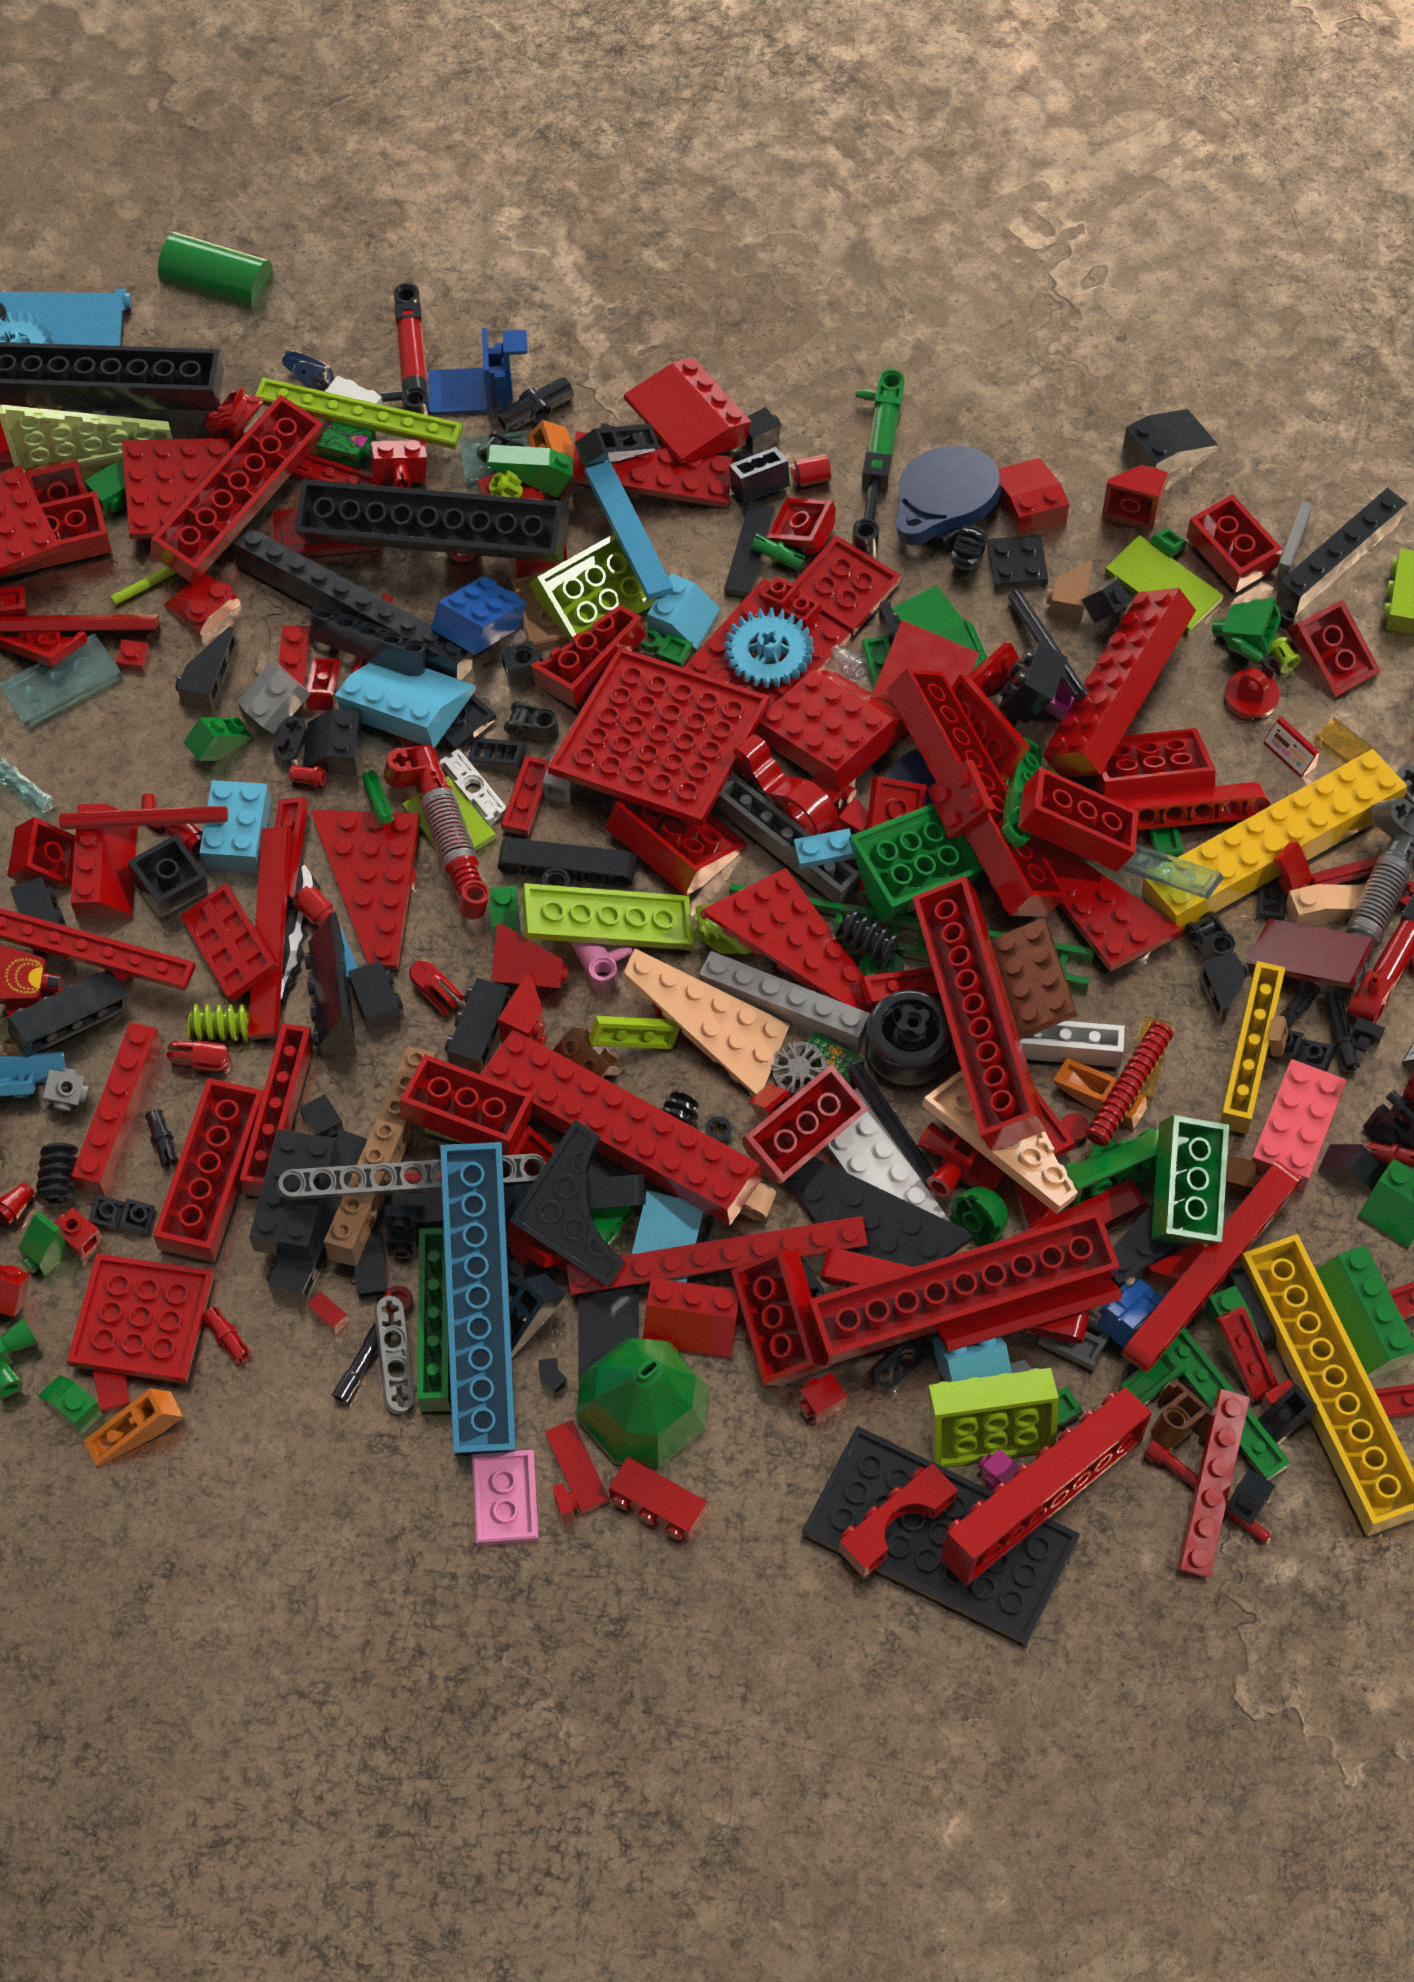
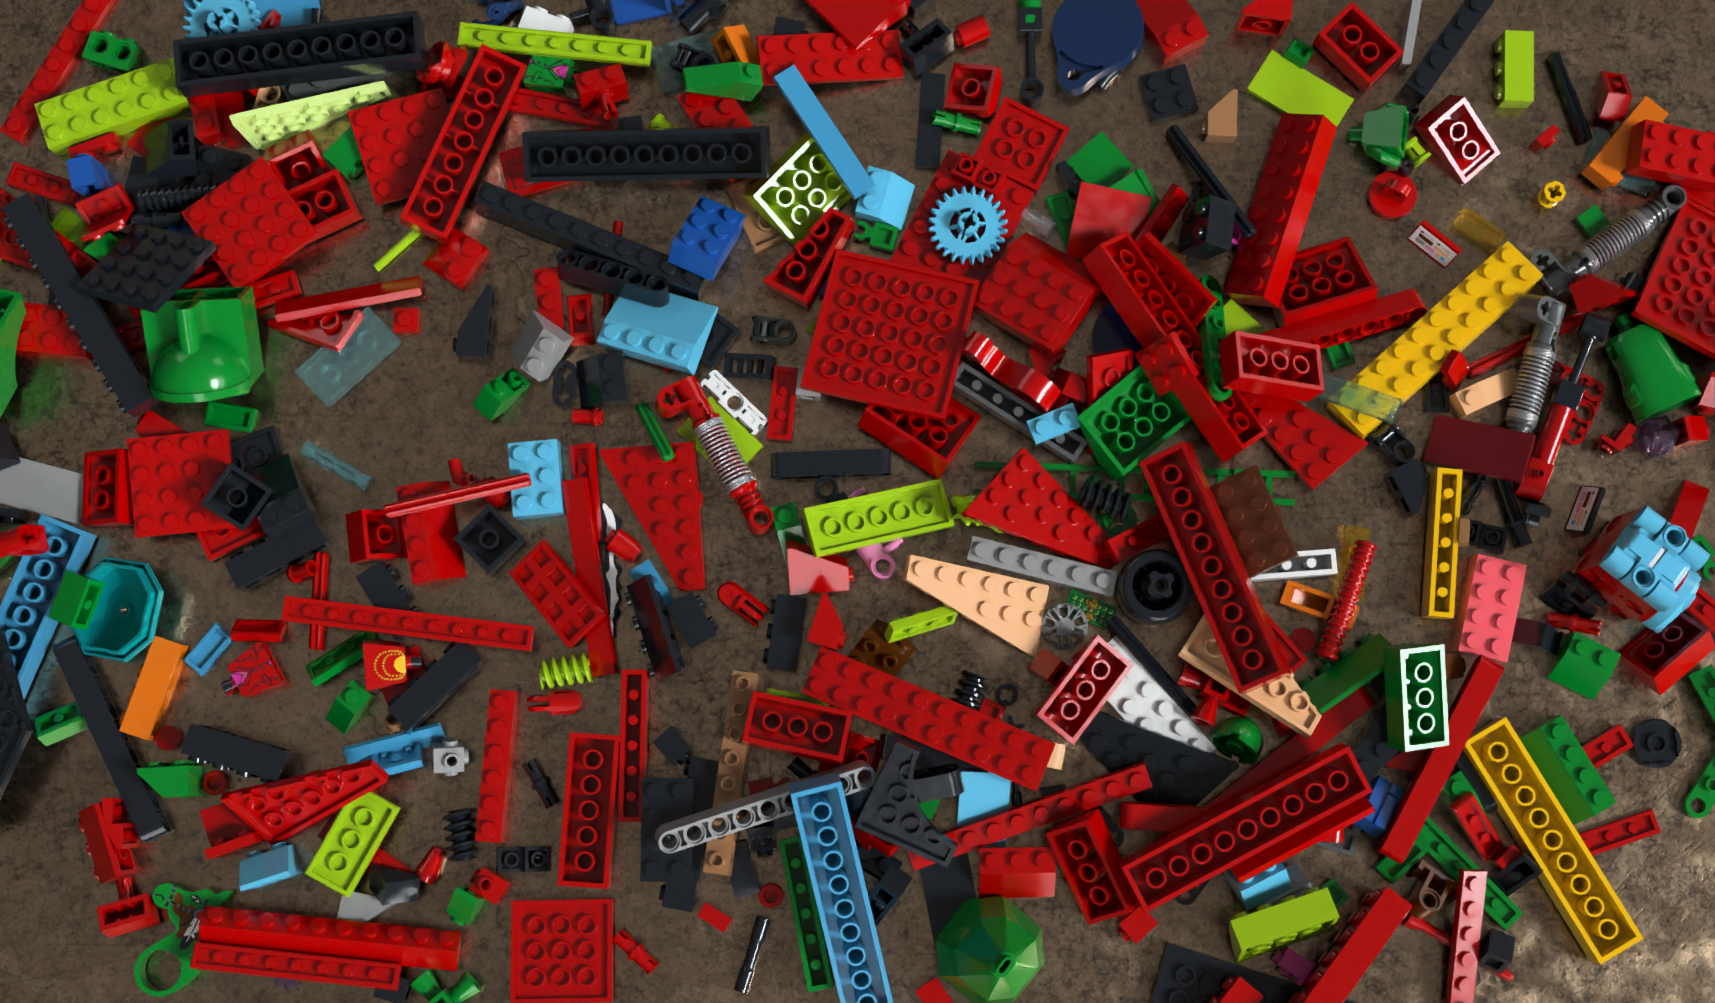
camera: 10 degrees left, 20 degrees up
light grey beam [374,1296,414,1415] -> none
lime gear [489,470,523,498] -> none
black brick [501,641,543,685] -> none
black piece [538,1358,568,1397] -> none
black slope [575,424,660,467] -> none
black gear [951,524,988,572] -> none
black slope [1081,576,1131,623] -> none

